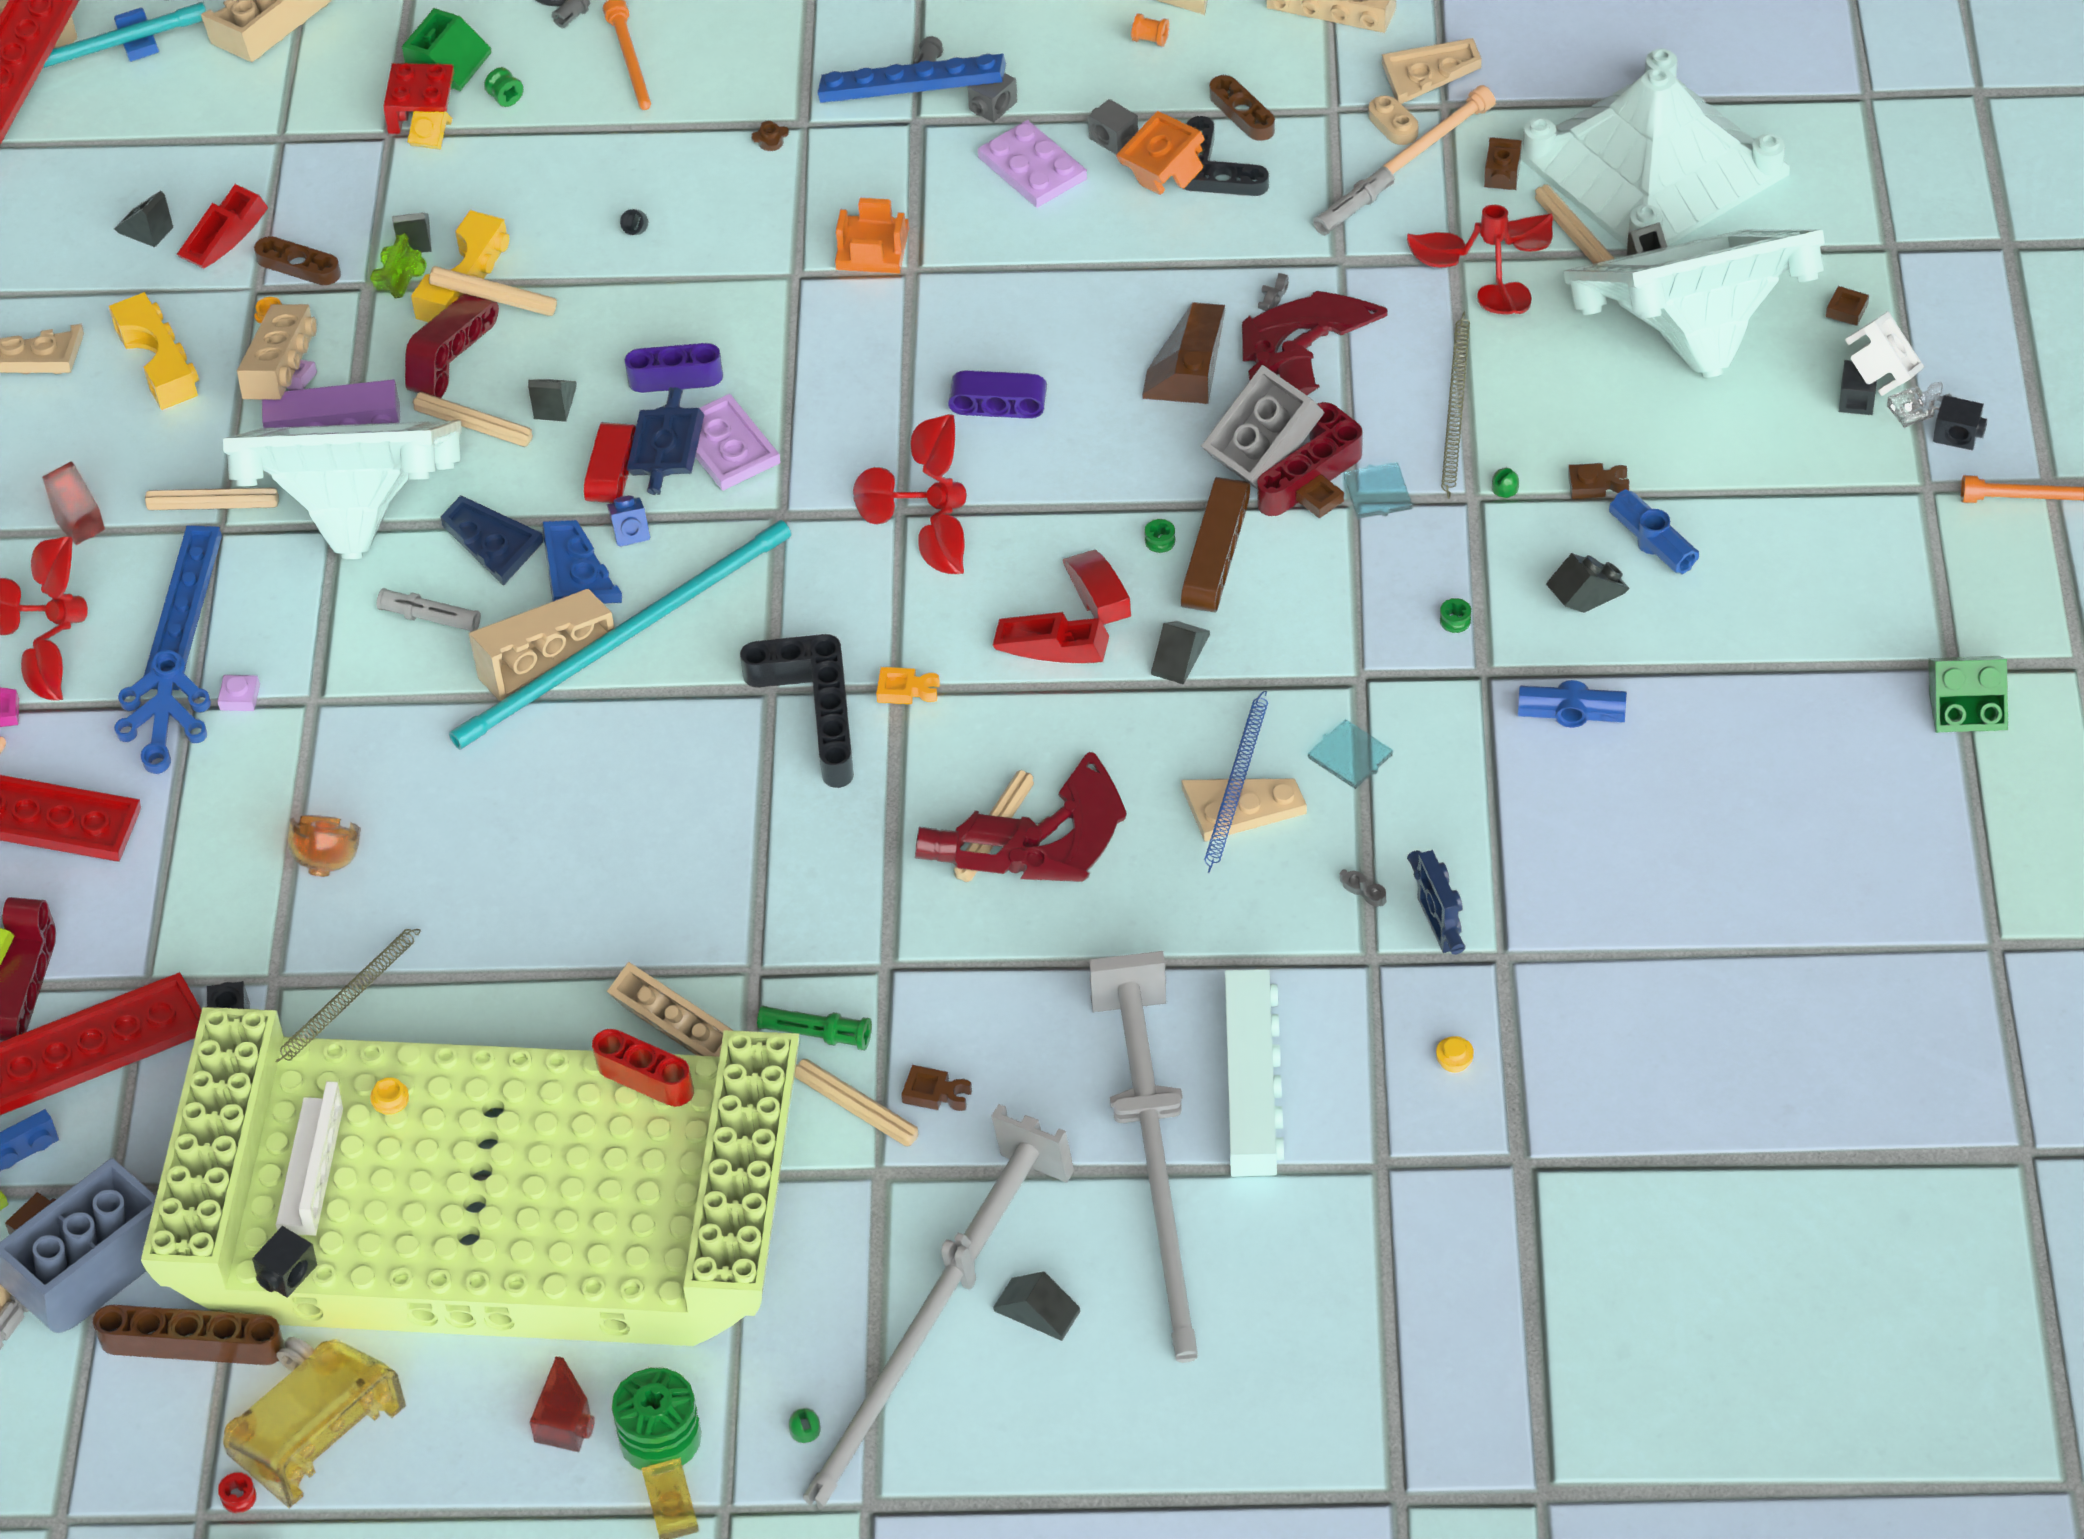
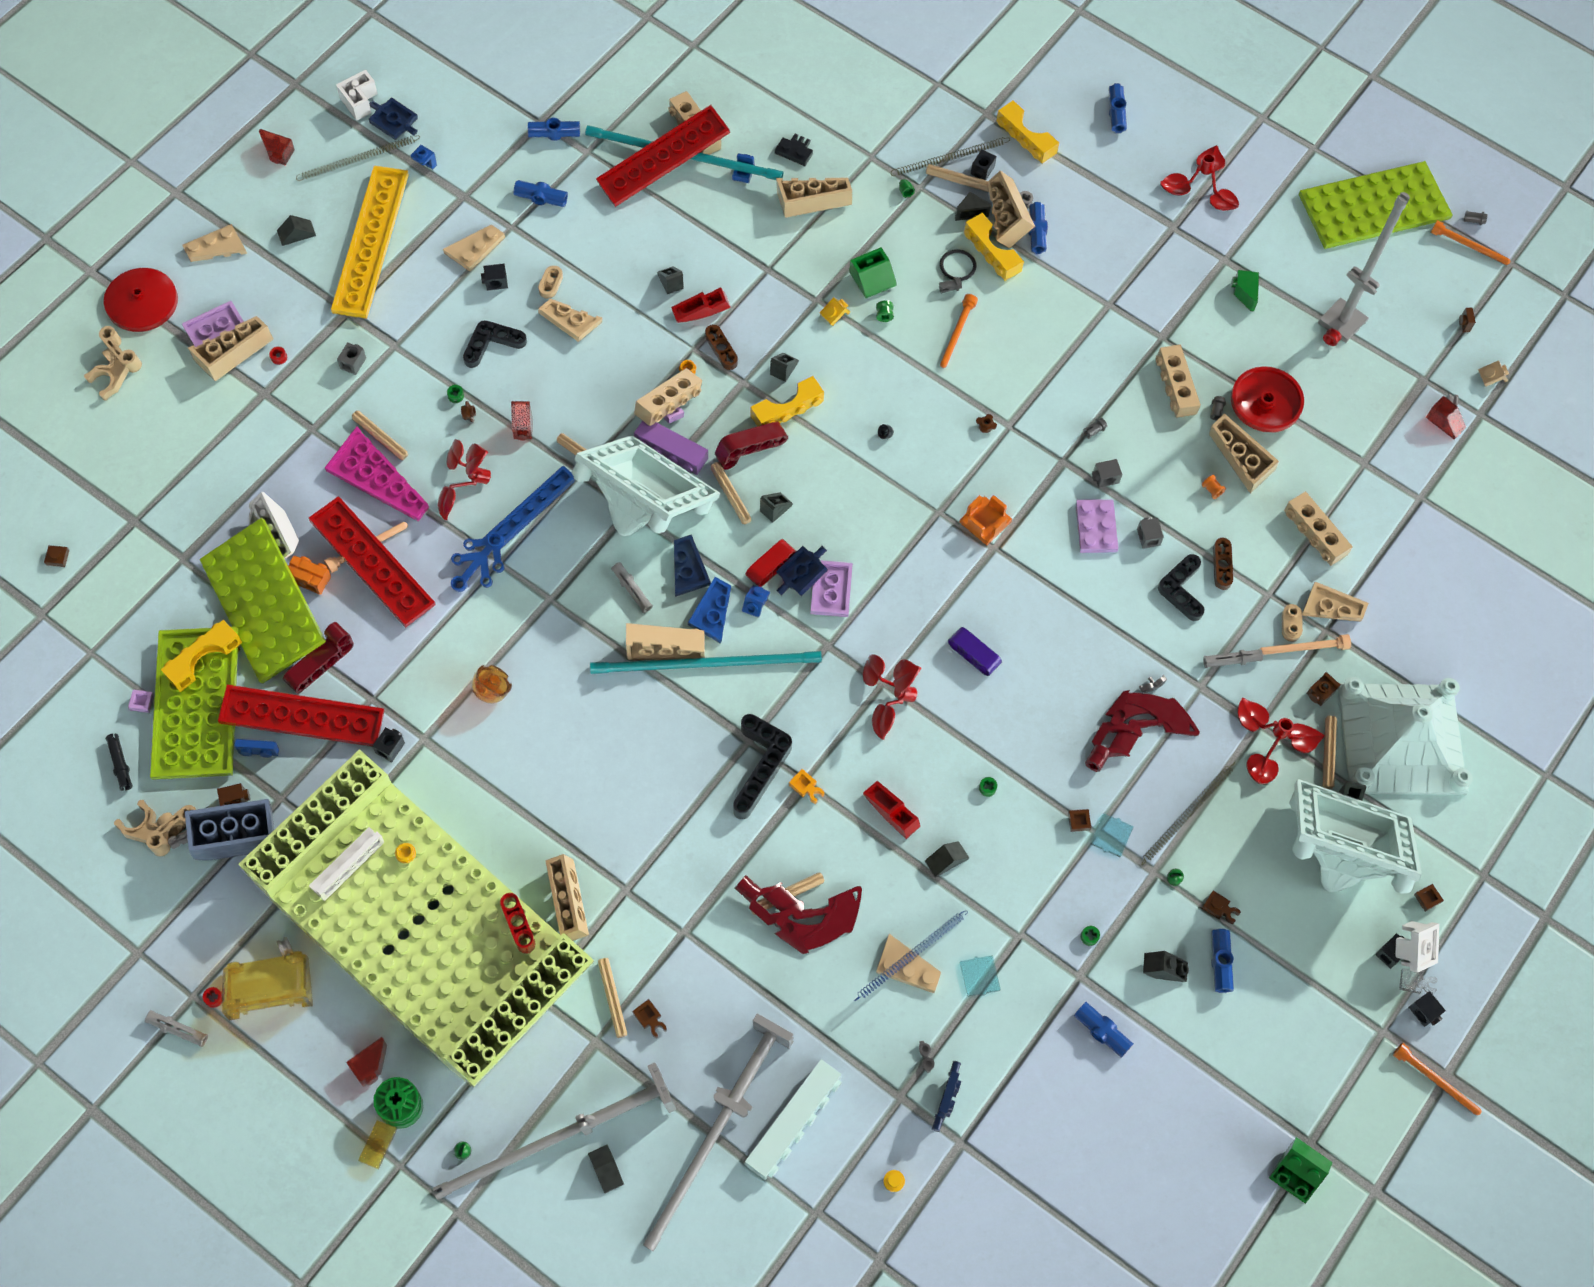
camera: 30 degrees right, 15 degrees up
reddish brown beam [93,1305,285,1365] -> none
yellow arch [108,292,199,410] -> none
lavender plate [218,675,260,711] -> none
black brick [252,1226,317,1298] -> none
olive piece [275,929,421,1063] -> none
clear neon green hips [370,234,427,299] -> none
red bracket [383,63,454,134] -> none
tan axle [429,266,557,316] -> none
dark purple beam [624,343,723,393] -> none
green pin [757,1006,872,1051] -> none
blue plate [817,54,1006,103] -> none
red slope [1063,549,1131,625] -> none
orange panel [1116,111,1205,195] -> none
reddish brown wedge [1142,302,1225,404] -> none
reddish brown beam [1181,477,1250,613] -> none
light grey brick [1201,365,1325,489] -> none
dark red beam [1257,402,1363,516] -> none

